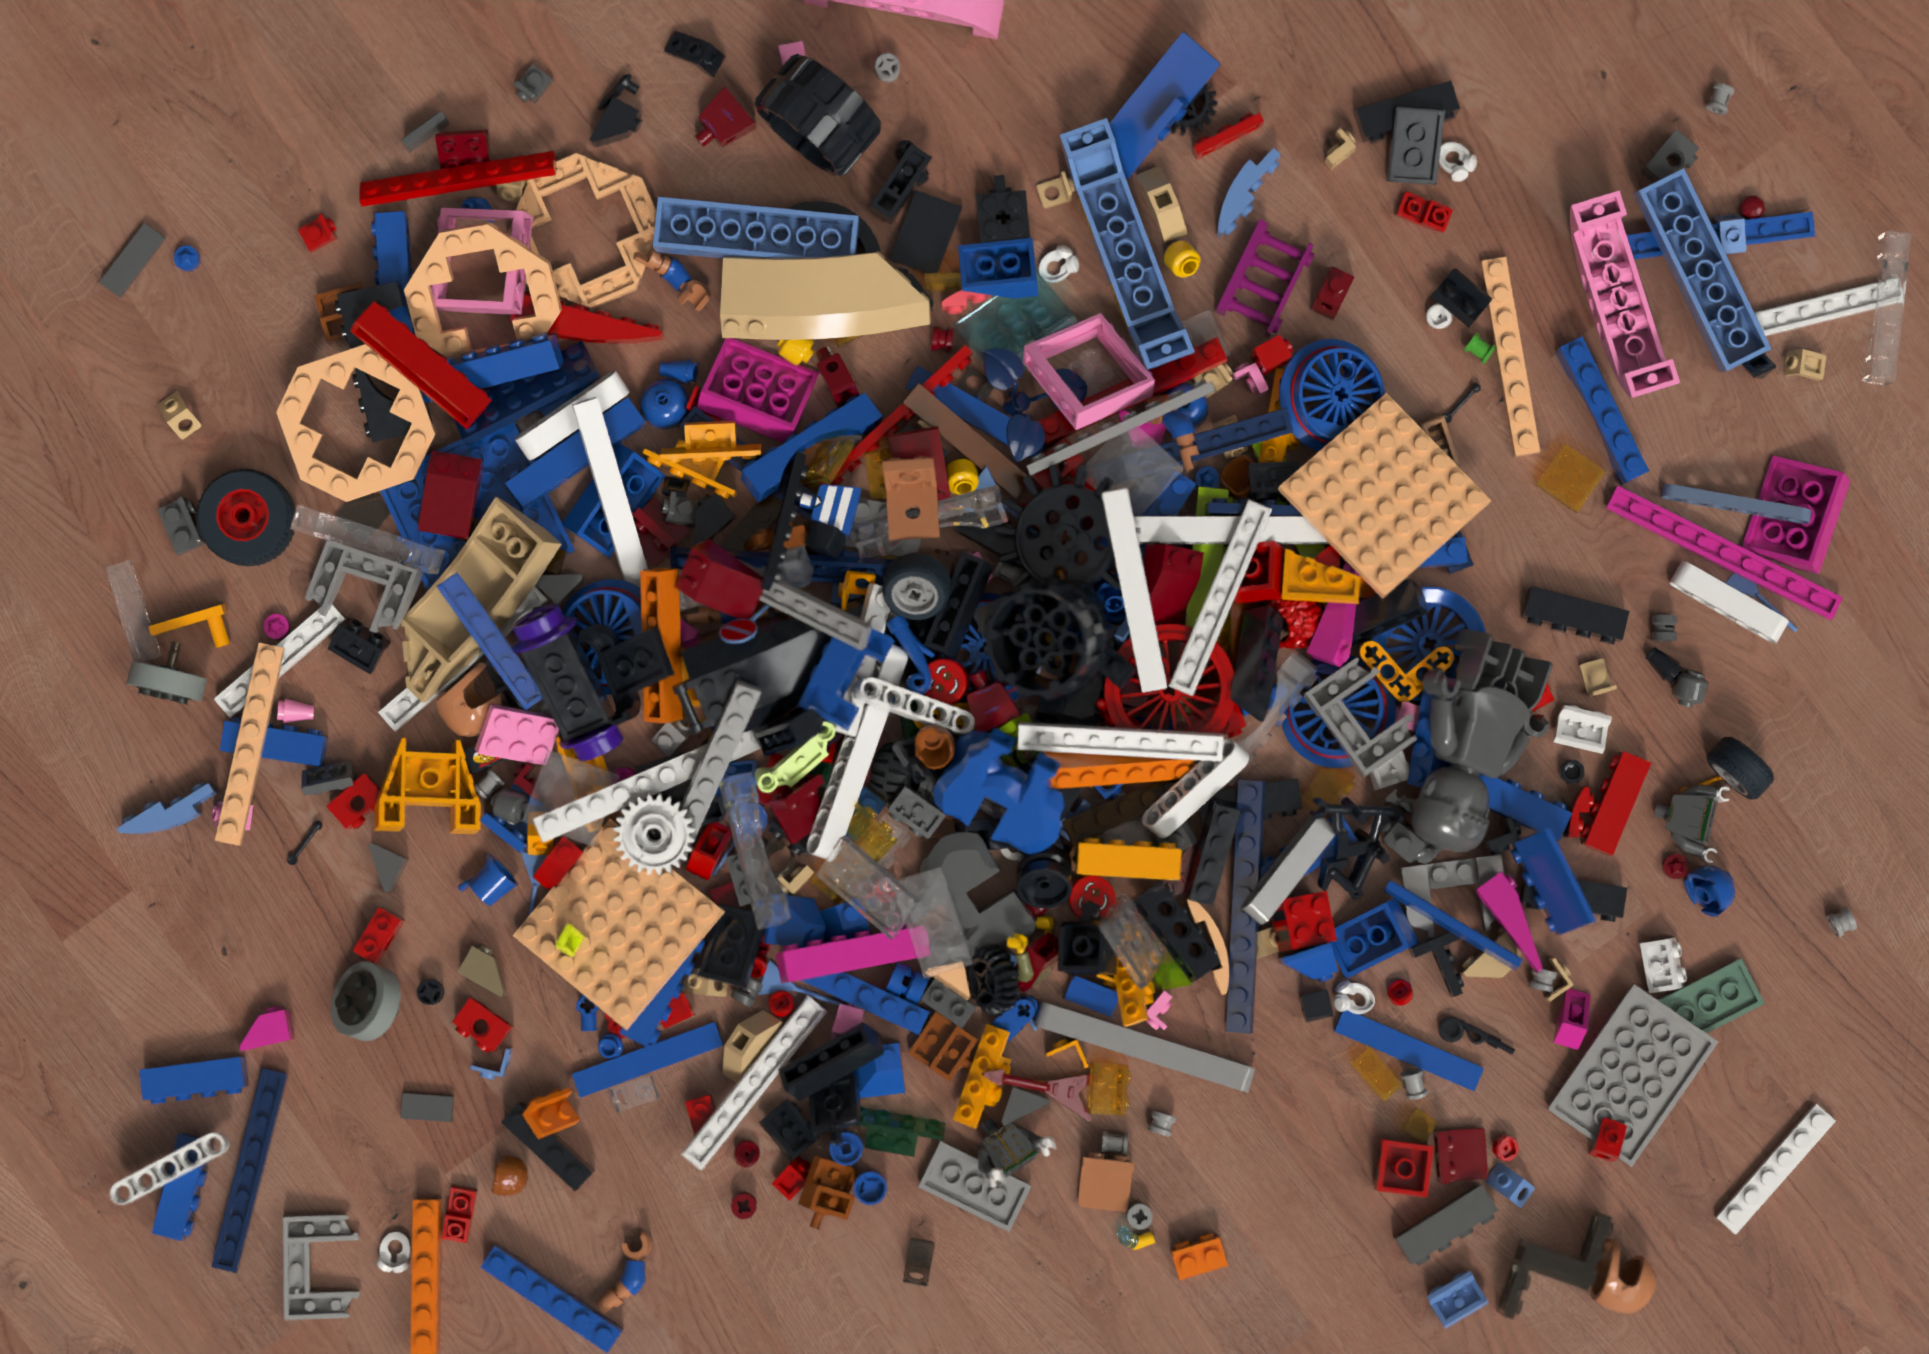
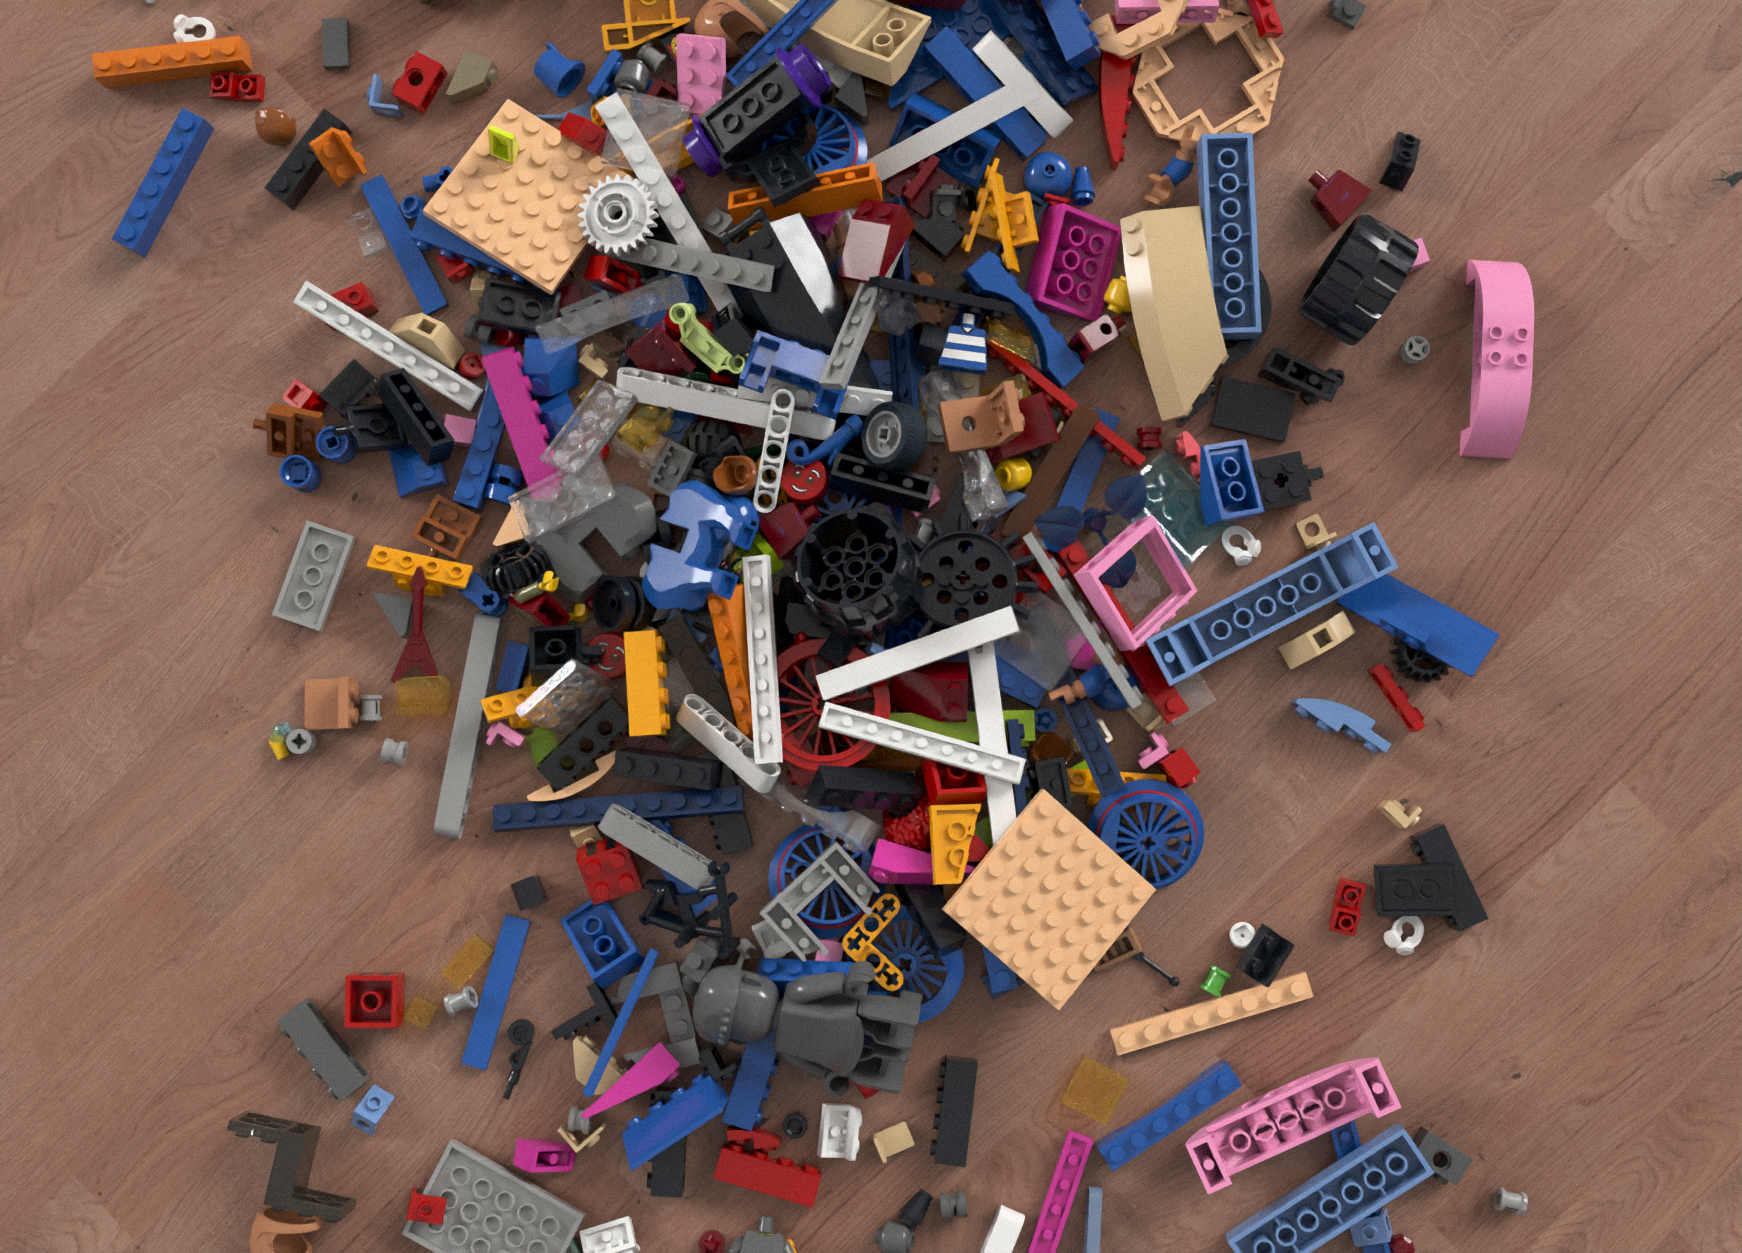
camera: 85 degrees right, 0 degrees up
black wheel [417,980,445,1005] -> none
black slope [589,97,642,147] -> none
nougat piece [595,1231,653,1314] -> none
black bar [597,74,640,110] -> none
piece [720,603,771,643] -> none
dark red wheel [731,1193,757,1219] -> none
dark red tile [734,1141,760,1168] -> none
light orange bracket [838,571,876,610] -> none
clear green bracket [857,1106,946,1157] -> none
clear smoke bracket [903,1238,935,1286] -> none
dark grey brick [920,979,977,1028] -> none
clear yellow plate [925,273,962,292] -> none
clear smoke bracket [957,367,994,401] -> none
dark grey torso [977,1118,1056,1188] -> none
light orange bracket [1045,1038,1088,1068] -> none
yellow head [1164,241,1201,278] -> none
orange bracket [1170,1233,1228,1280] -> none
magenta fence [1215,219,1315,338] -> none
blue slope [1278,942,1338,983] -> none
clear yellow bracket [1301,767,1356,817] -> none
dark red torso [1311,266,1355,320] -> none
white piece [1334,980,1375,1014] -> none
red tile [1387,979,1413,1006] -> none
medium blue bracket [1427,1271,1489,1329] -> none
dark red bracket [1434,1128,1488,1184] -> none
red tile [1492,1135,1519,1161] -> none

